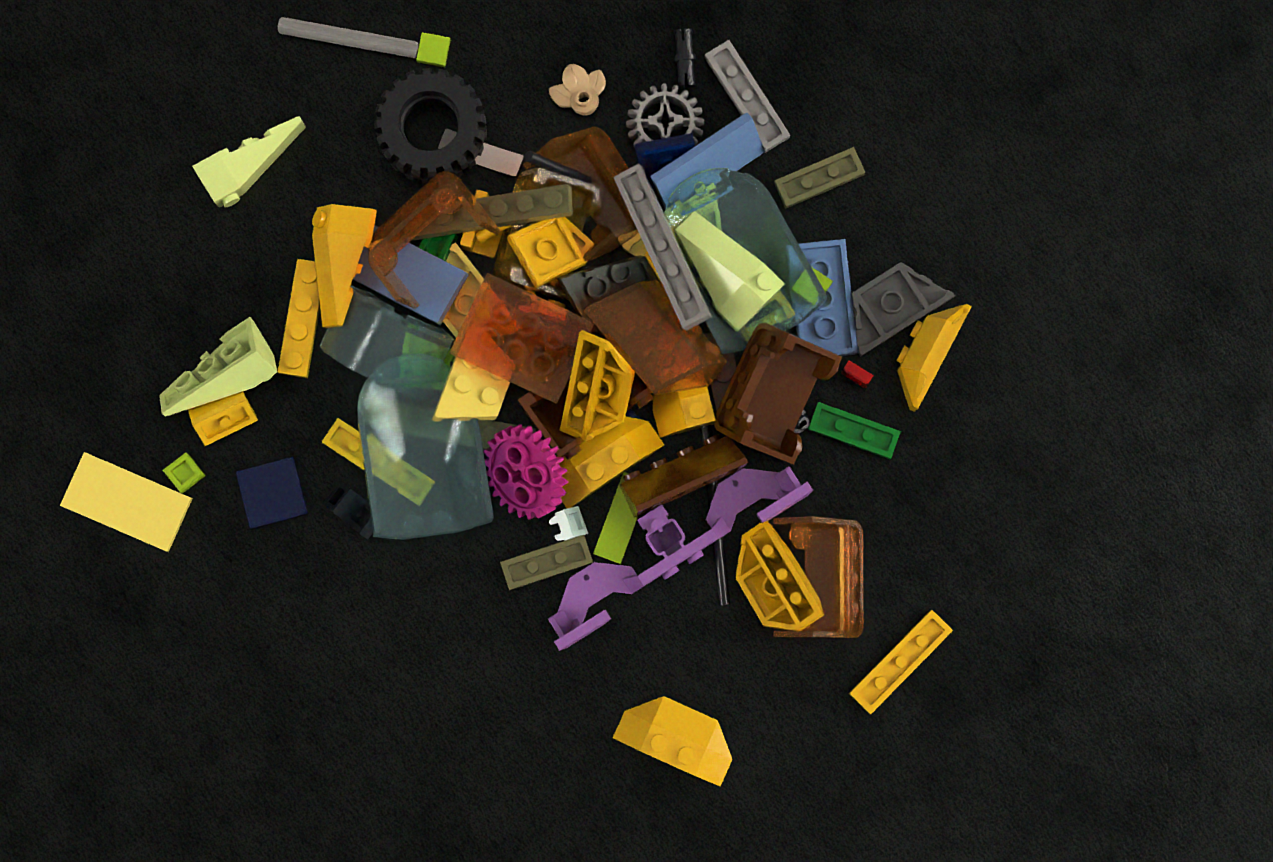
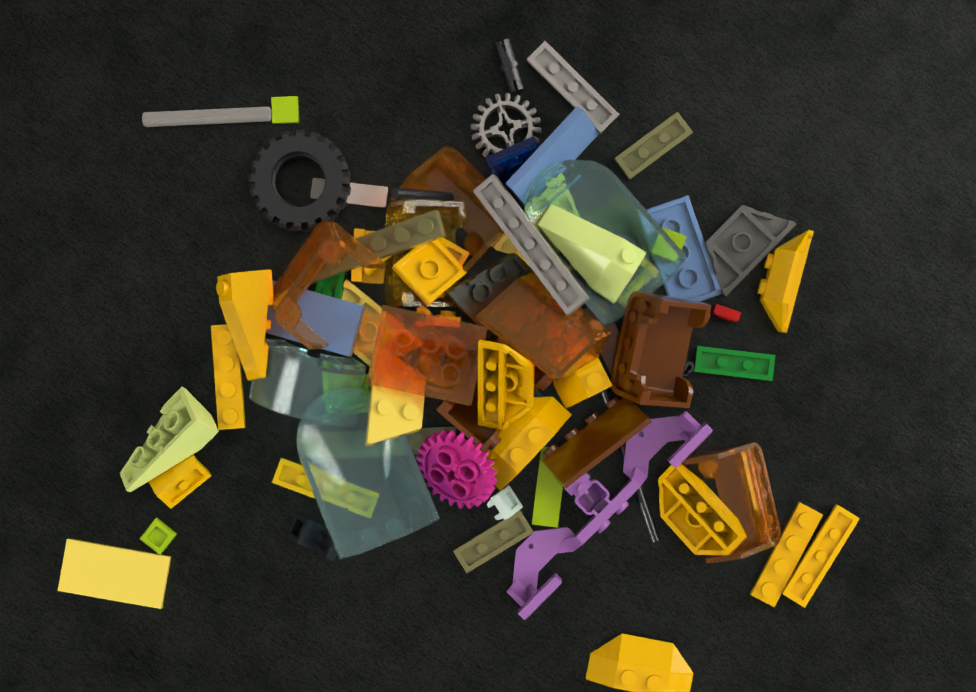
camera: 10 degrees left, 5 degrees up
yellowish green wedge [192,116,306,208] -> none
clear blue tile [236,457,308,529] -> none
tan plate [549,64,606,115] -> none
none -> yellow plate [750,502,823,607]

